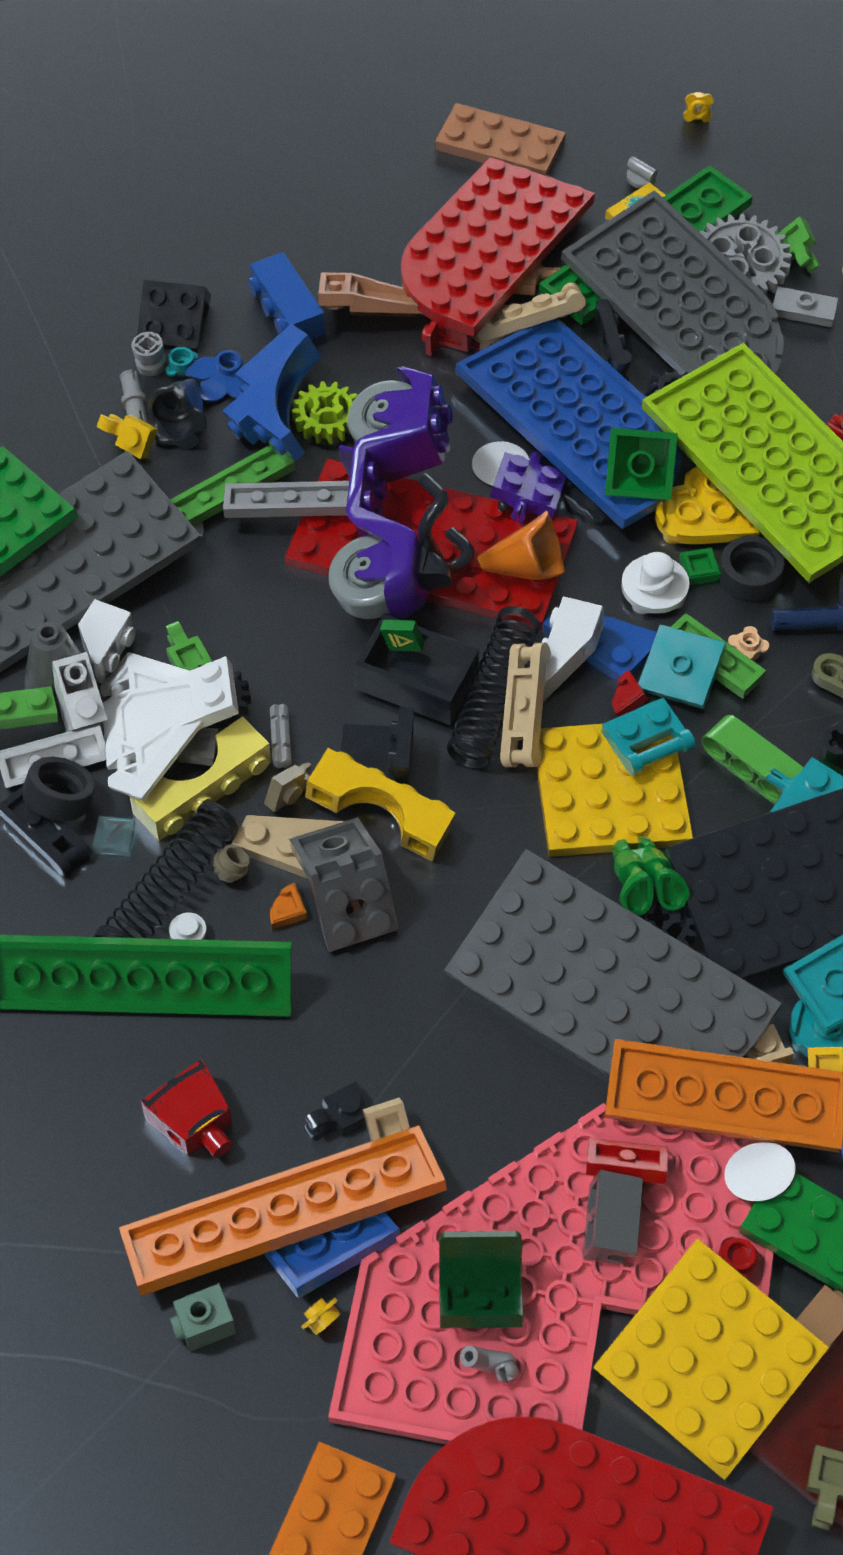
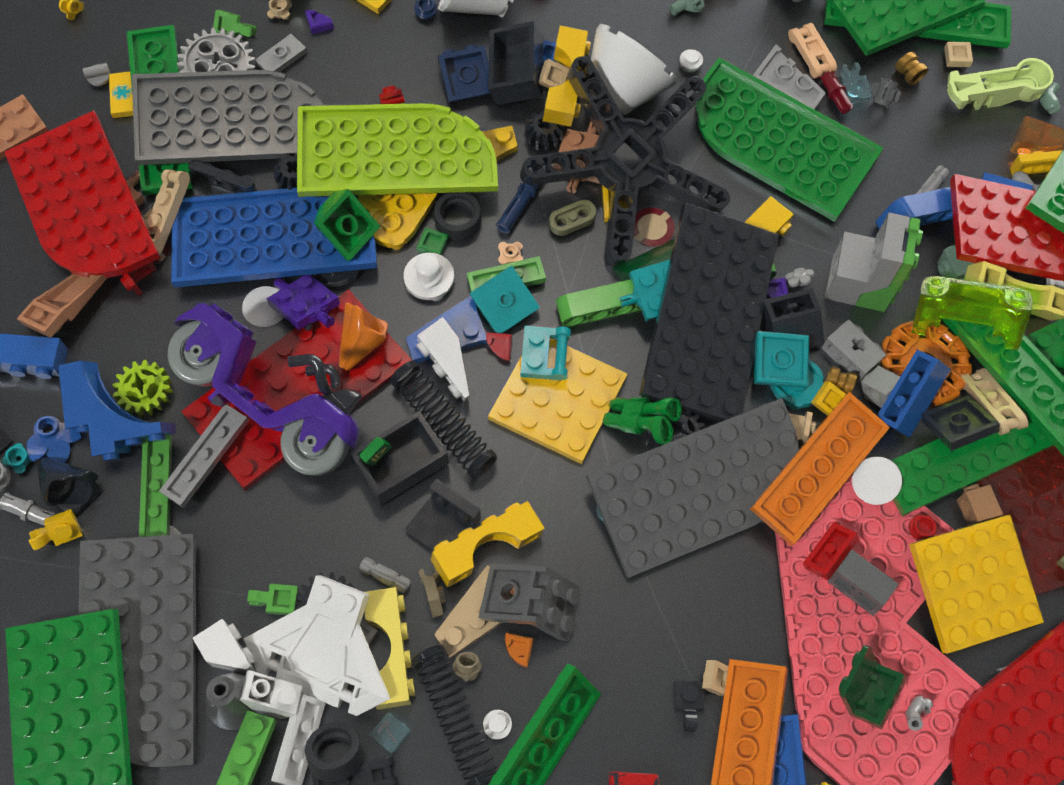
camera: 60 degrees left, 10 degrees up
tan plate [500,642,551,767] -> none

